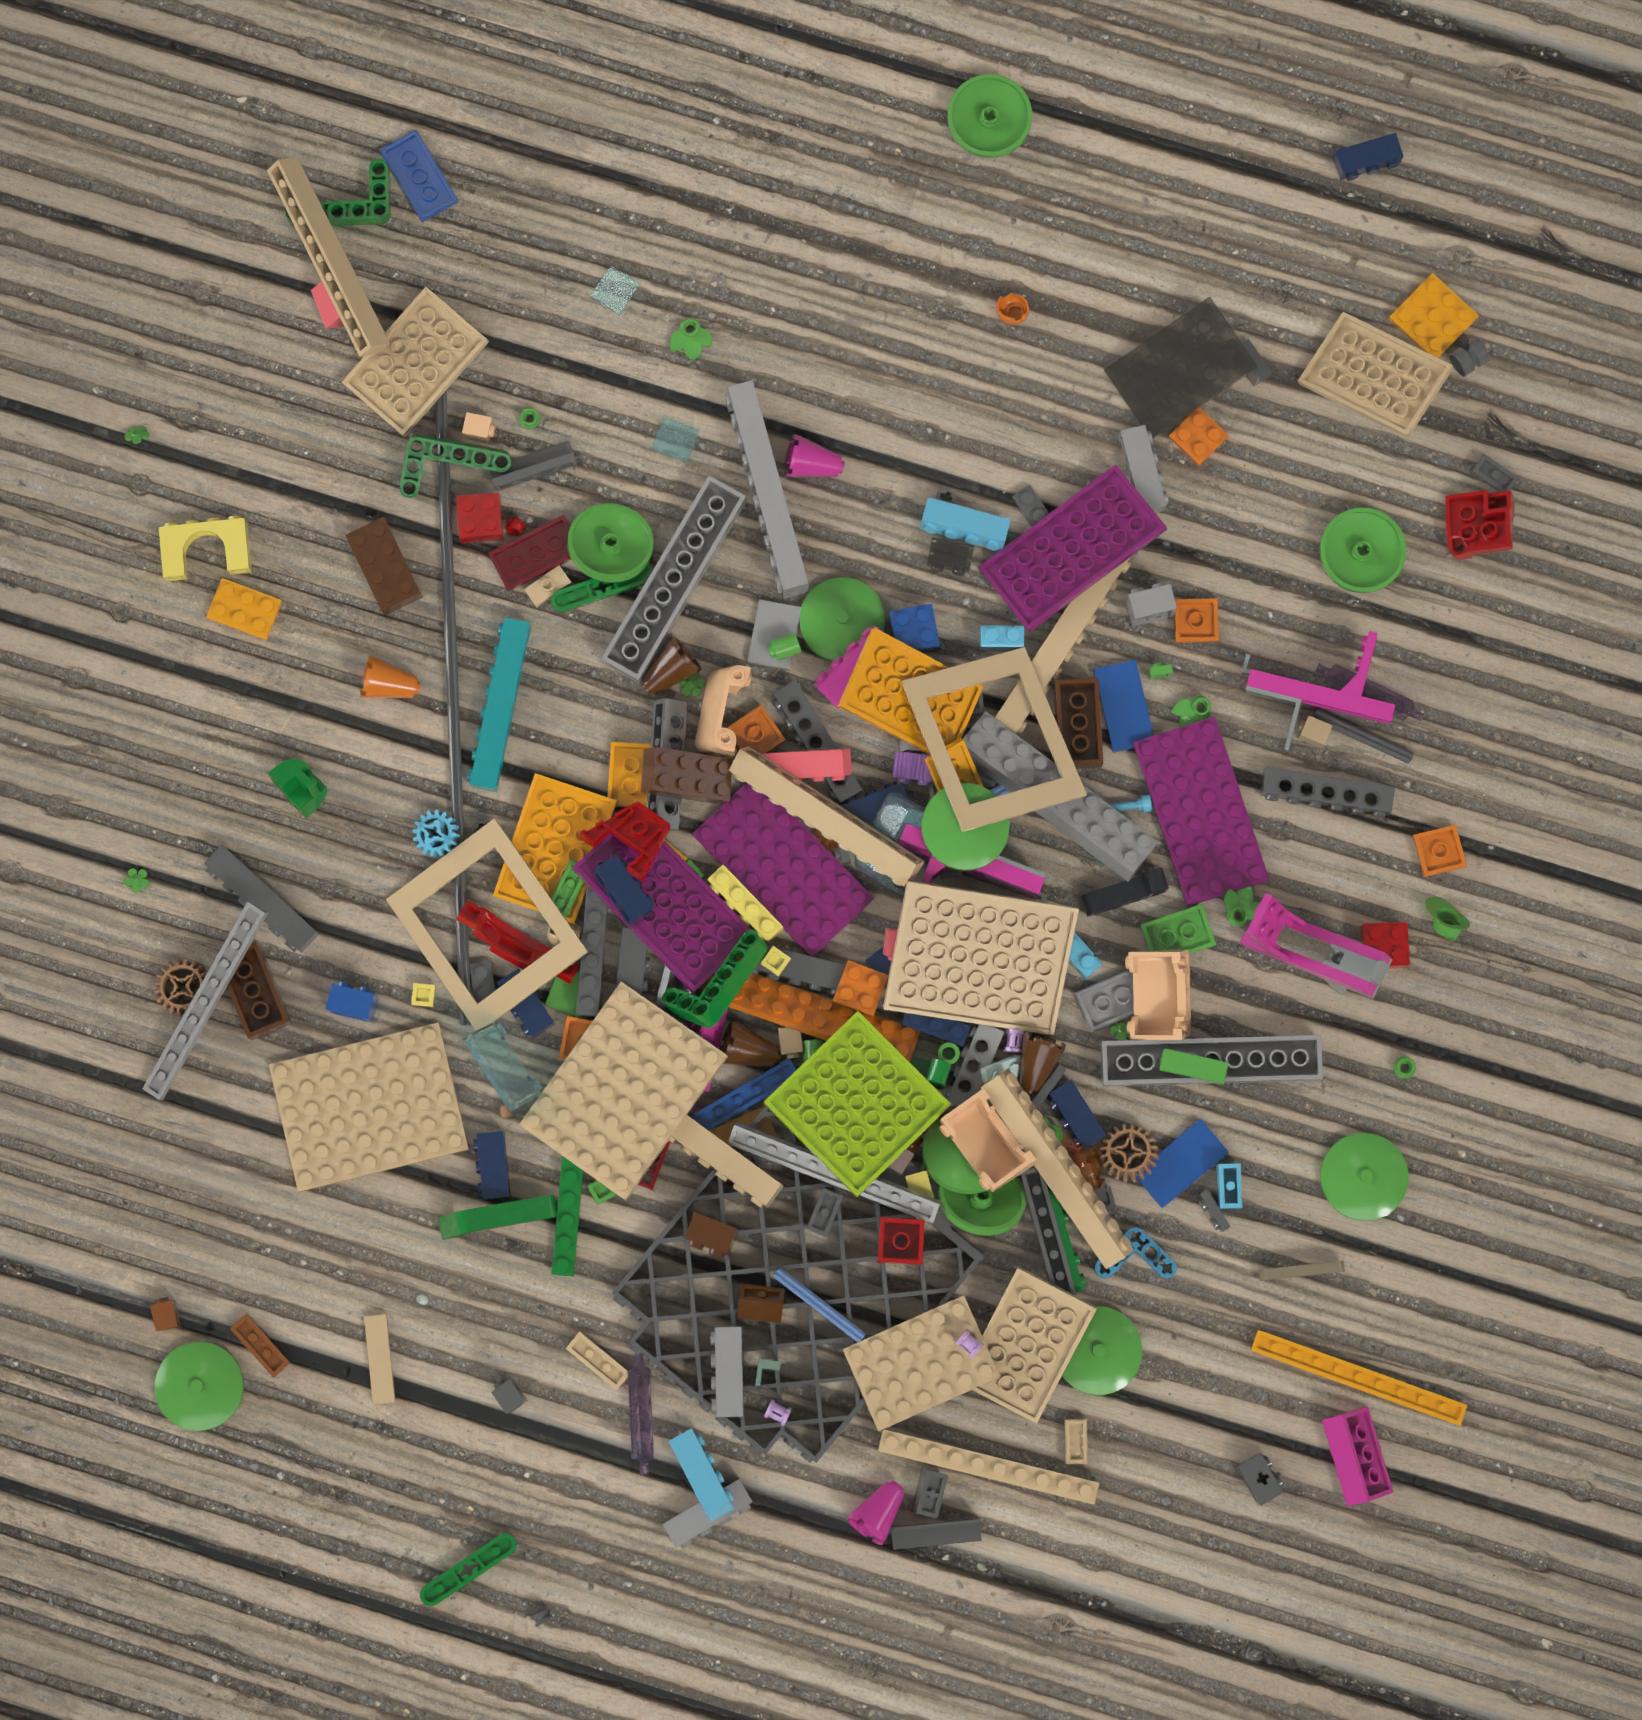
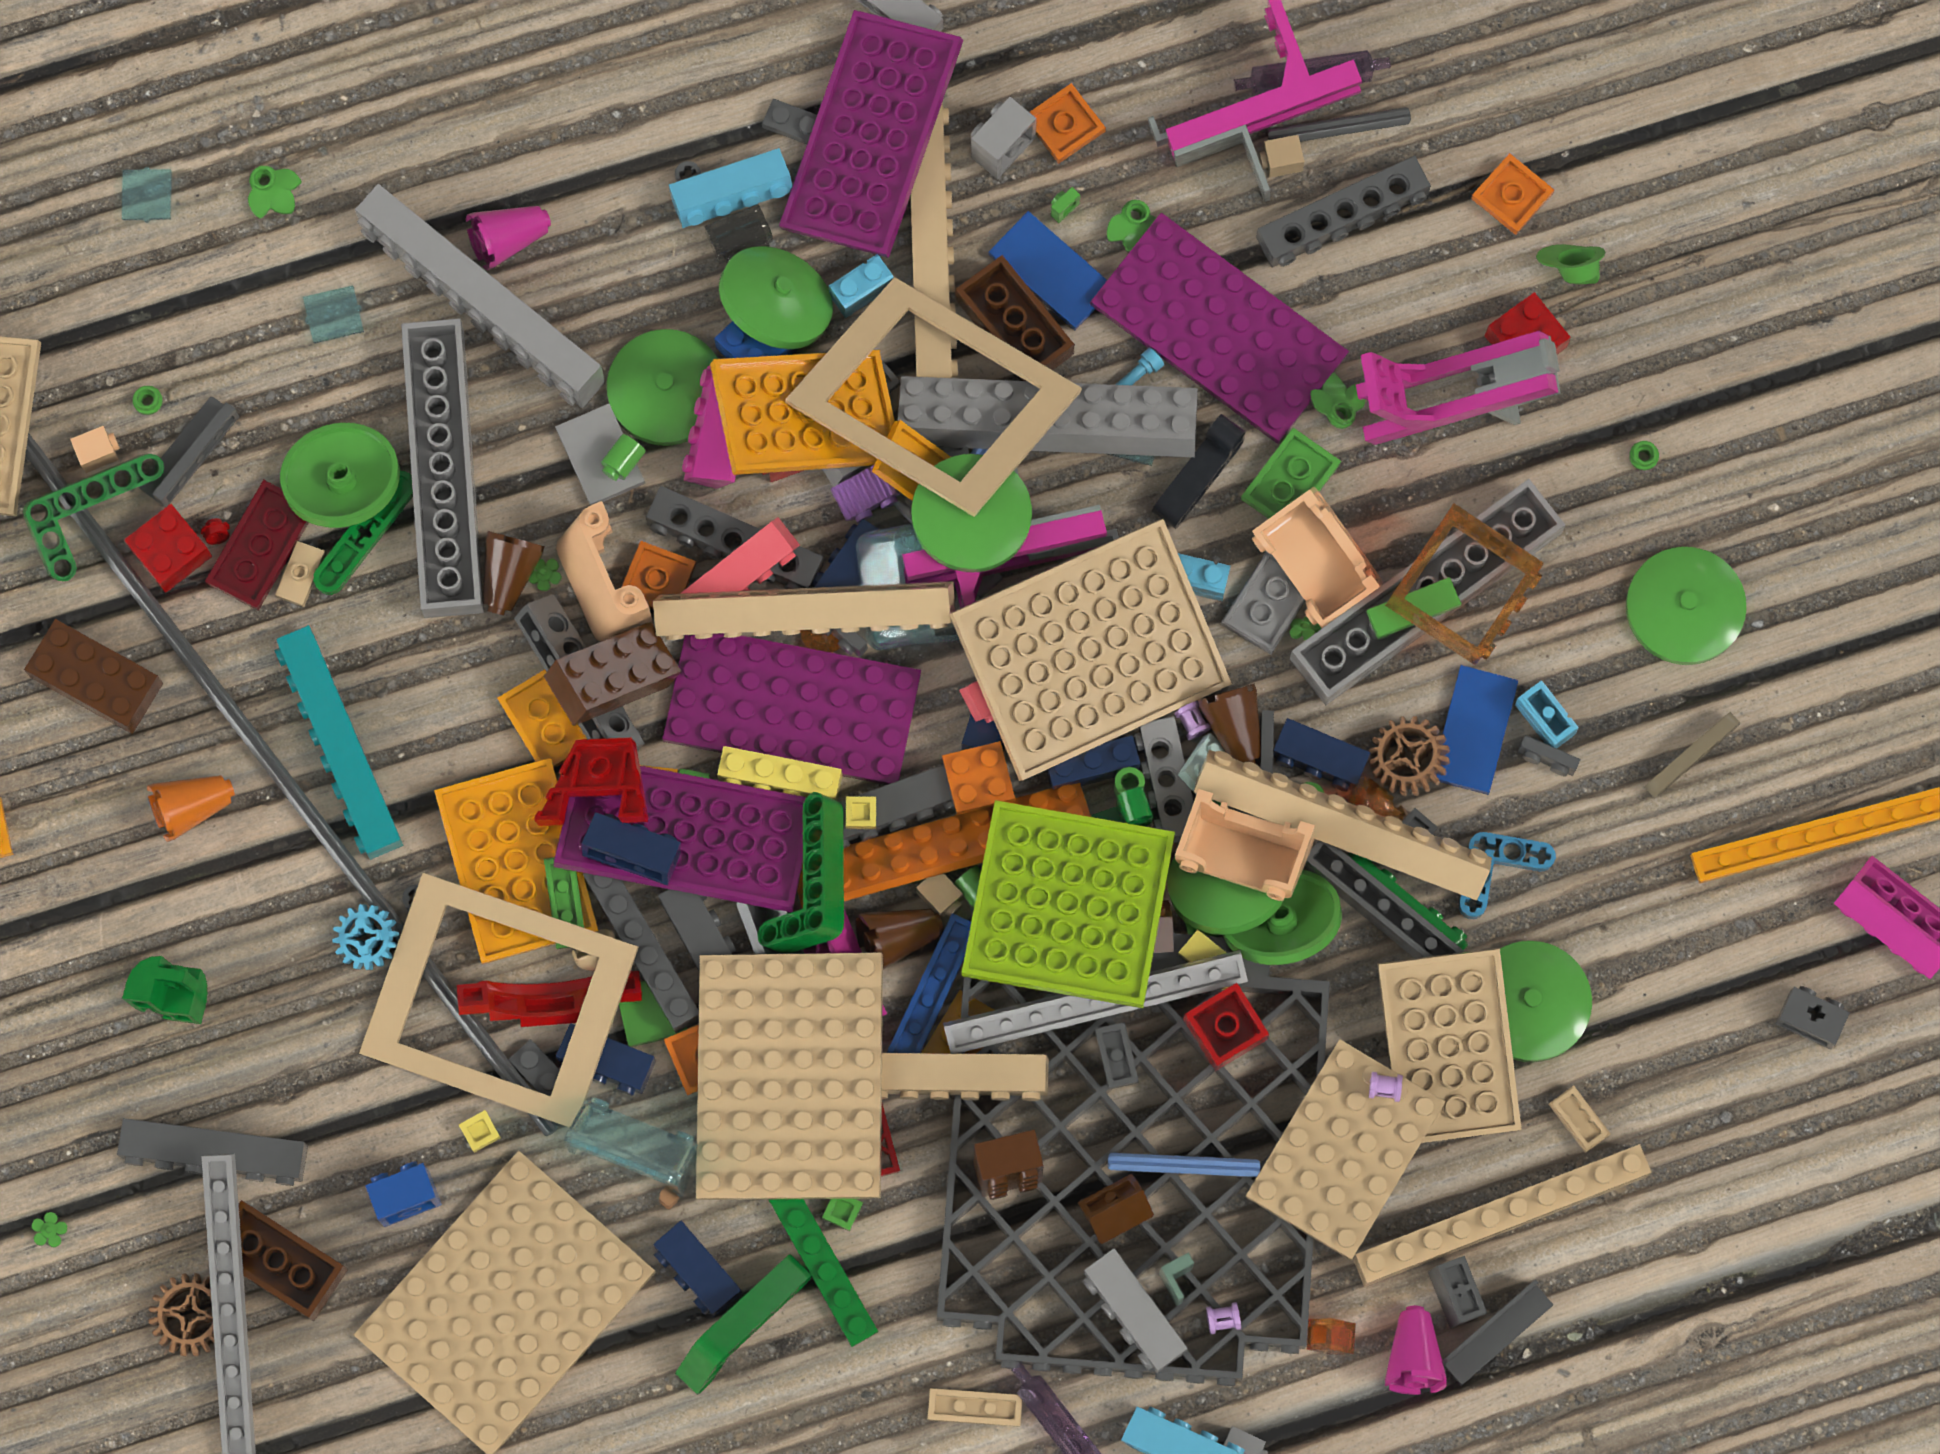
camera: 35 degrees left, 5 degrees down
none -> bright green dish [719,246,833,349]
none -> clear orange brick [1307,1318,1356,1355]
none -> clear orange window [1385,503,1544,666]

